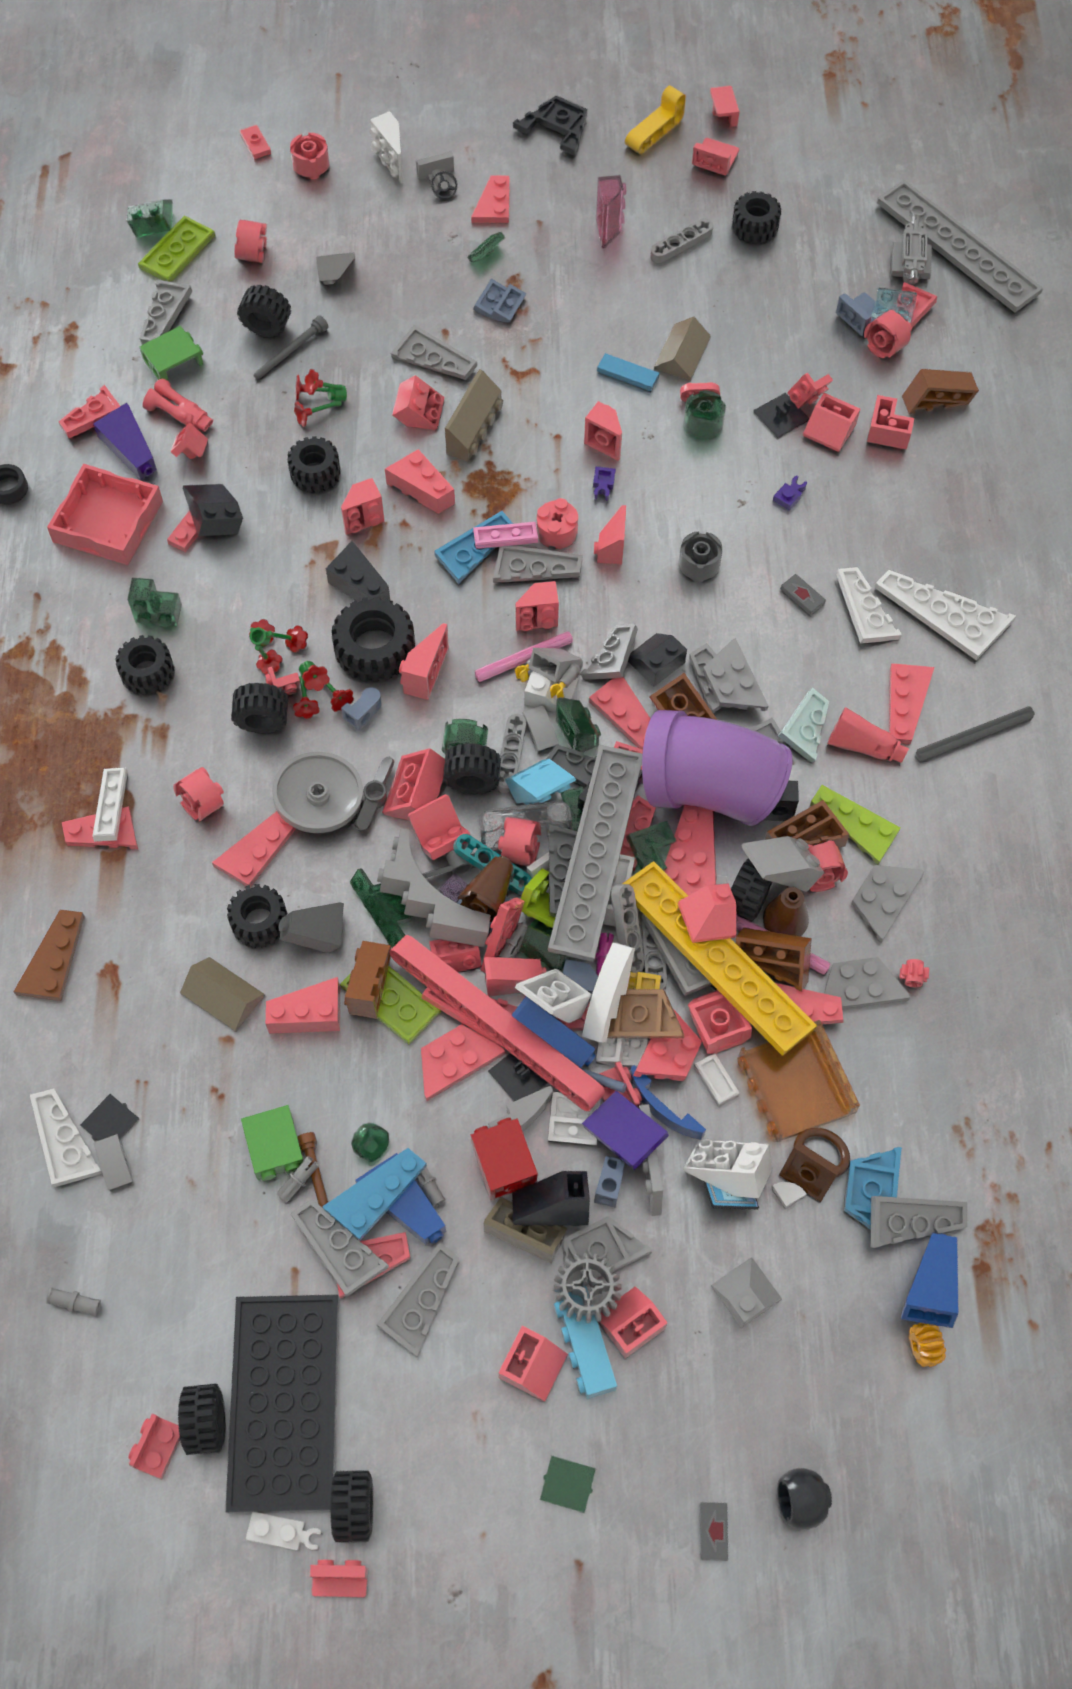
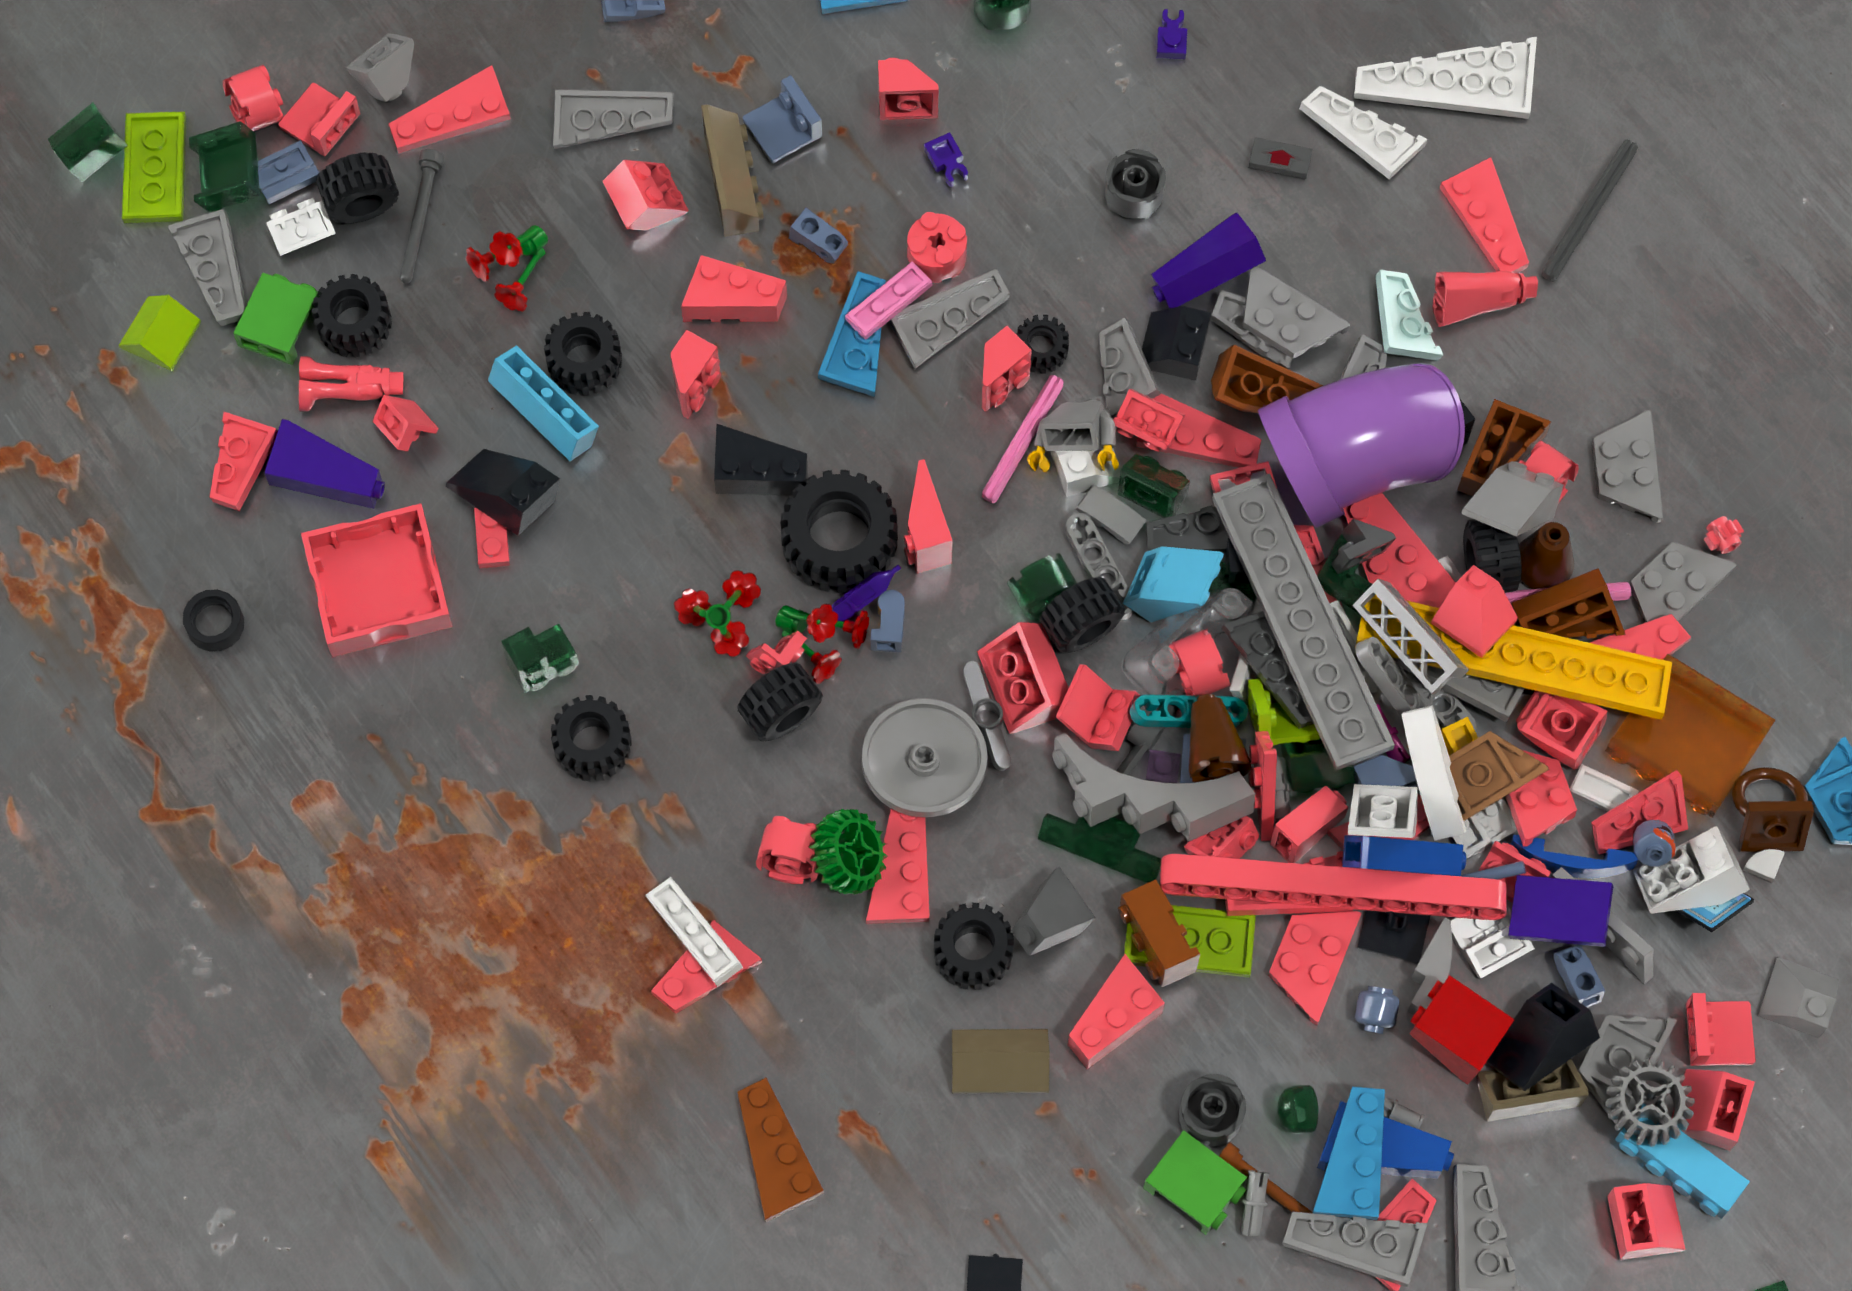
camera: 35 degrees left, 5 degrees up
coral slope [594,505,626,564] -> none
lime wing [810,785,901,865] -> none
none -> lime slope [118,295,201,371]
none -> clear green panel [189,121,260,212]
none -> sand blue plate [248,140,320,205]
none -> white bracket [266,198,336,256]
none -> coral bracket [278,83,360,157]
none -> black tyre [312,274,392,357]
none -> coral wing [388,65,511,154]
none -> medium azure brick [488,345,599,461]
none -> sand blue bracket [743,75,822,163]
none -> sand blue leg [789,208,848,263]
none -> green gear [809,809,888,895]
none -> dark purple piece [832,565,901,622]
none -> black tyre [1016,315,1069,374]
none -> coral bracket [1113,389,1185,452]
none -> dark purple slope [1151,212,1266,308]
none -> dark grey brick [1179,1074,1246,1147]
none -> dark grey slope [1331,519,1396,574]
none -> light grey fence [1352,579,1469,694]
none -> sand blue head [1355,986,1400,1034]
none -> coral wing [1591,770,1688,855]
none -> sand blue head [1633,820,1676,867]
none -> coral bracket [1685,993,1756,1066]

